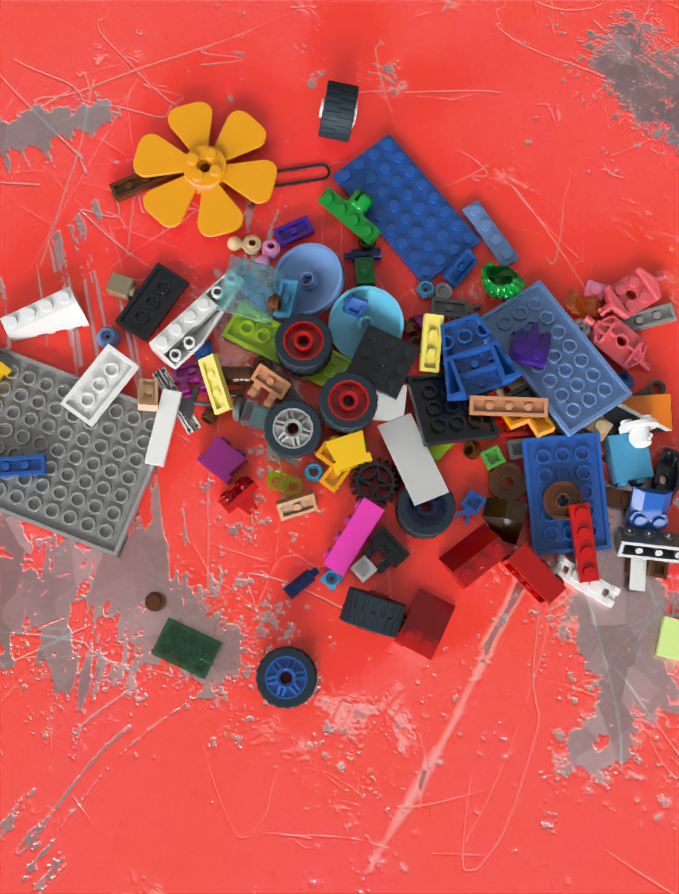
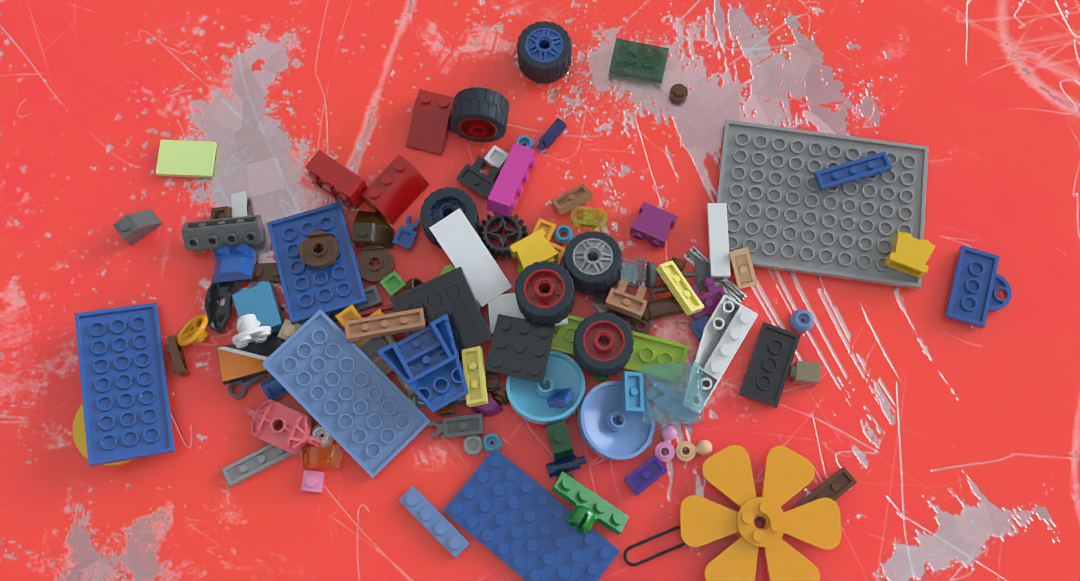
camera: 170 degrees right, 5 degrees down
white wedge [0,286,90,341] -> none
white plate [60,344,139,427] -> none
red plate [218,476,259,515] -> none
reddish brown plate [267,293,282,312] -> none
blue plate [441,247,479,288] -> none
green hair [481,261,526,300] -> none
dark purple plate [508,322,551,369] -> none
white plate [550,555,621,608] -> none
red plate [568,501,600,583] -> none
coral plate [598,267,667,320] -> none

